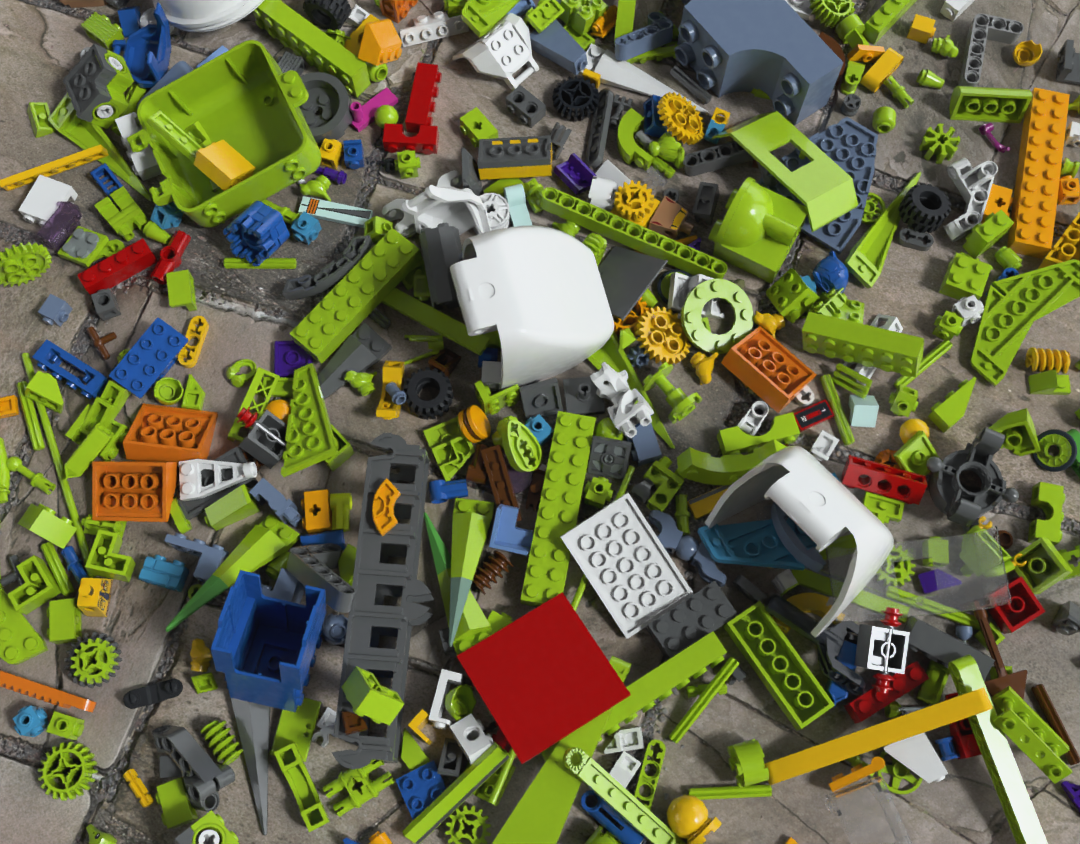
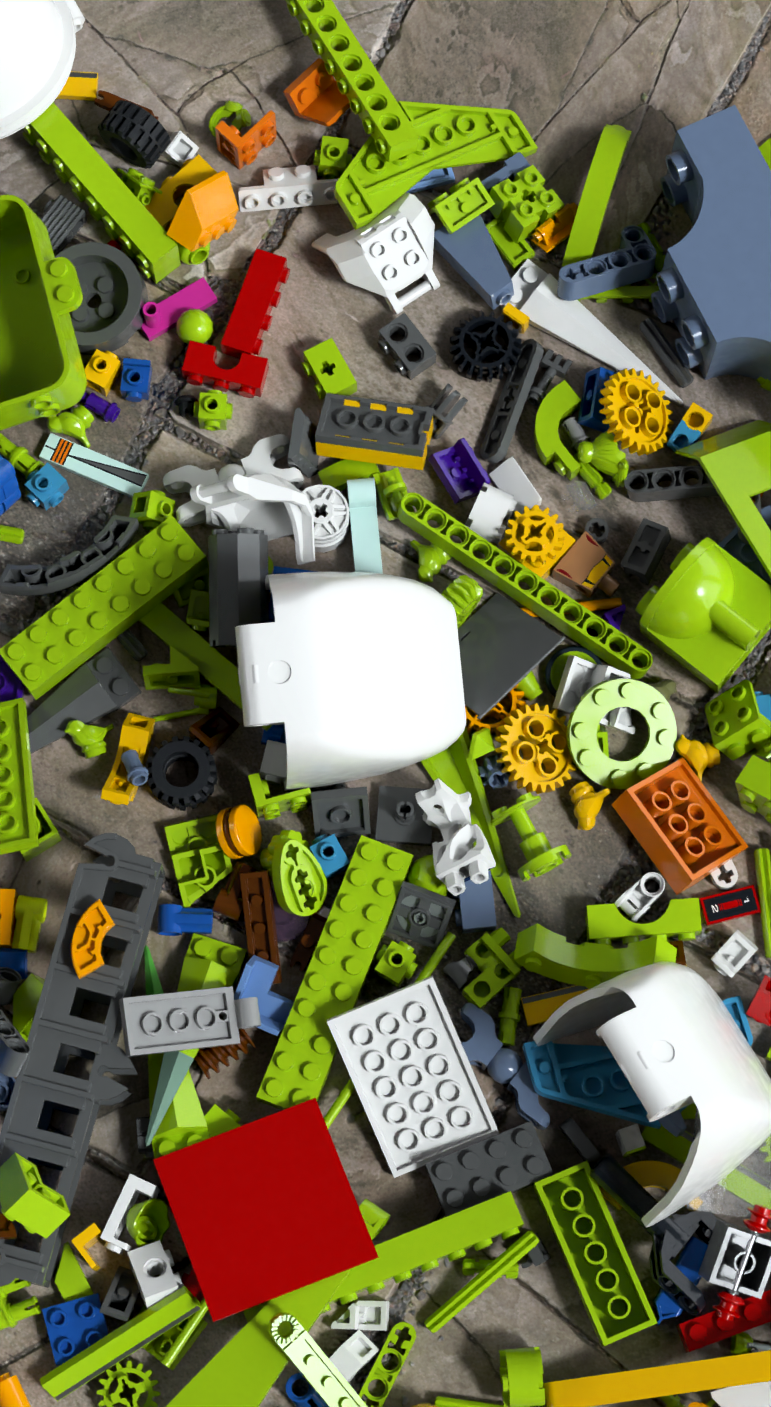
camera: 10 degrees right, 5 degrees up
none -> light grey hinge [119,986,261,1057]
none -> lime slope [143,646,201,690]

